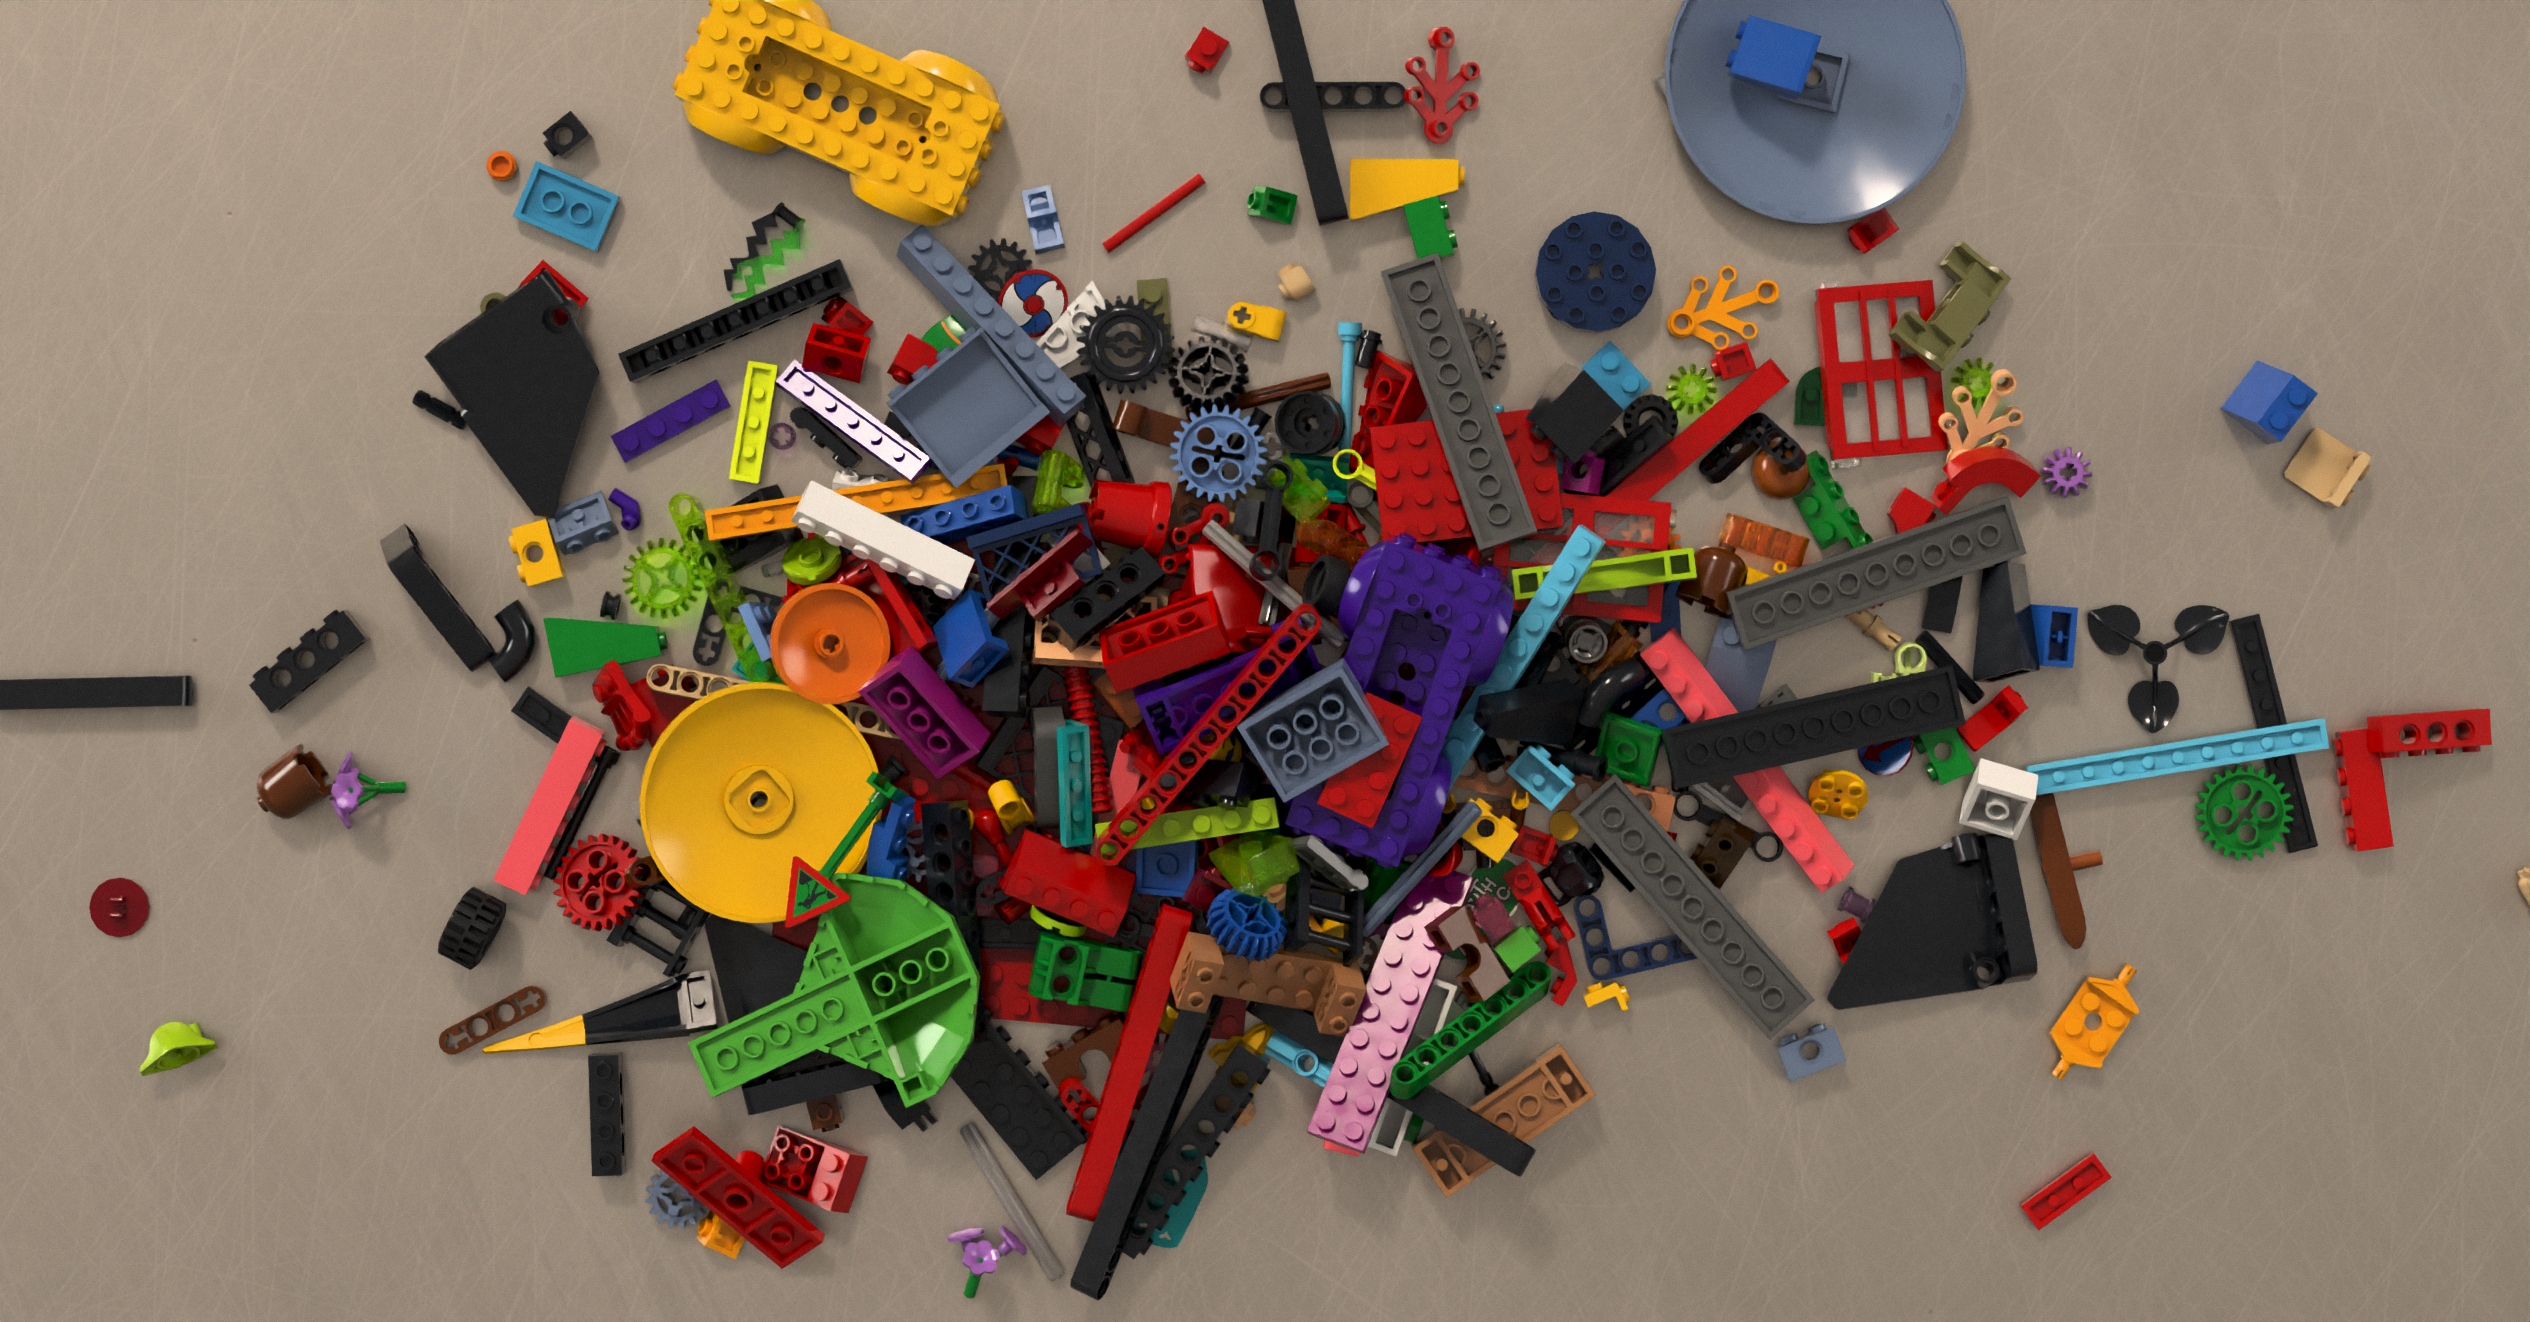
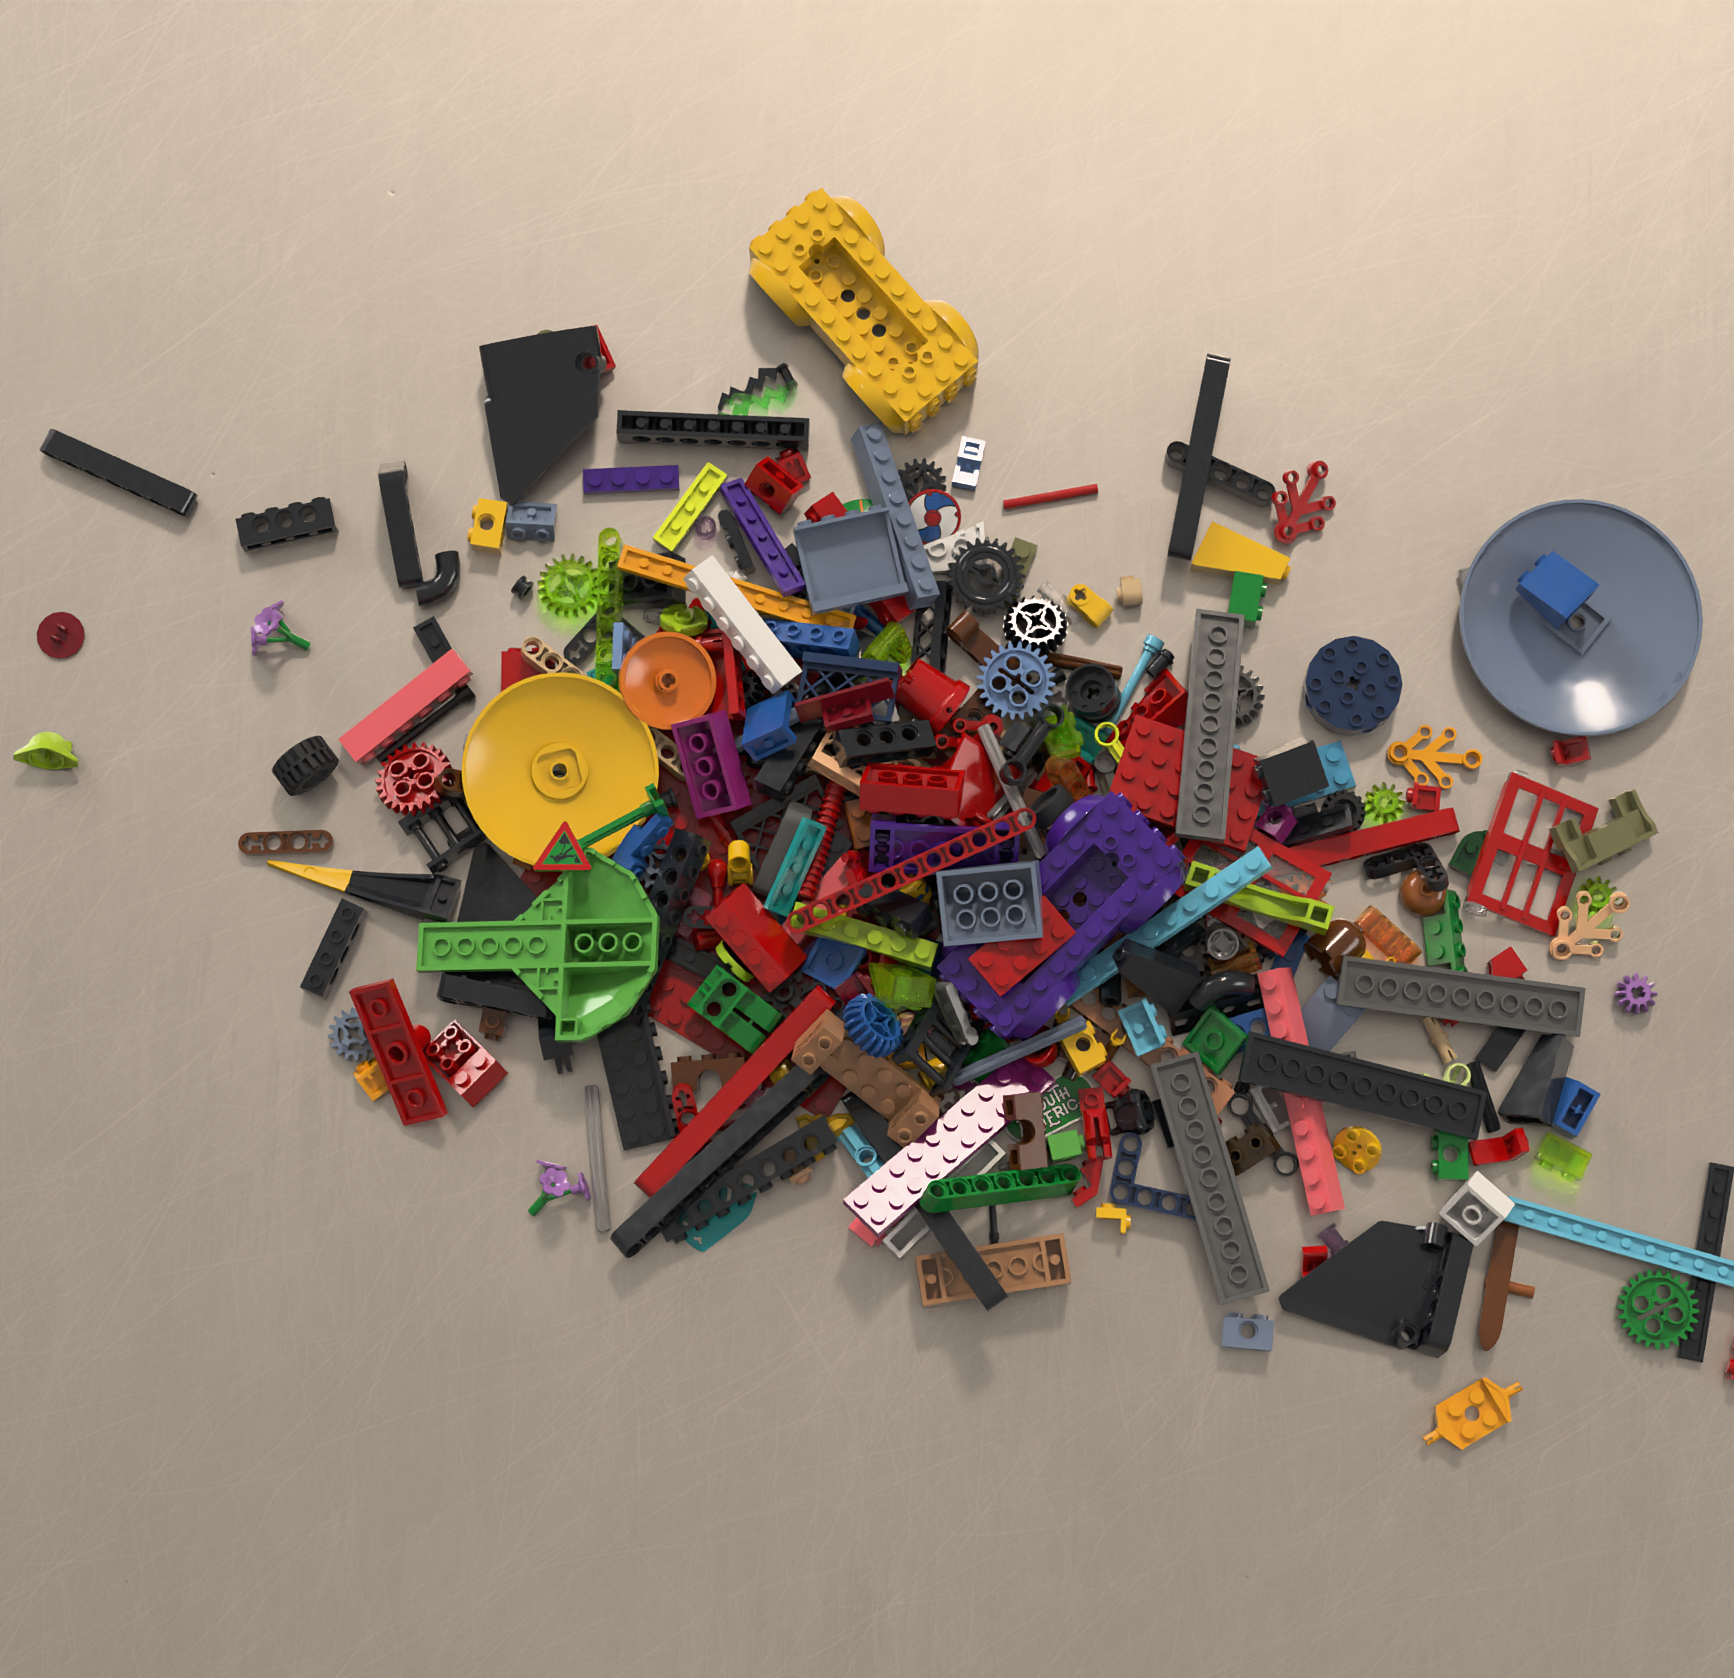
camera: 30 degrees right, 10 degrees down
reddish brown cylinder [256,744,333,819] -> none
black axle [412,390,467,430] -> none
orange plate [486,151,517,181] -> none
dark azure plate [513,161,620,252] -> none
black brick [543,111,593,159] -> none
green slope [543,617,668,678] -> none
red plate [592,660,651,751] -> none
dark purple arm [608,488,641,531] -> none
red bracket [1185,27,1229,75] -> none
green bracket [1247,186,1298,224] -> none
green tile [1403,1113,1424,1143] -> none
clear pink brick [1470,892,1516,942] -> none
black pin [1517,741,1608,782] -> none
yellow tile [1549,810,1579,841] -> none
blue piece [1857,736,1914,776] -> none
red arch [1930,446,2041,515] -> none
red plate [2020,1152,2112,1230] -> none
black plant [2088,605,2229,733] -> none
none -> clear neon green bracket [1534,1131,1593,1182]

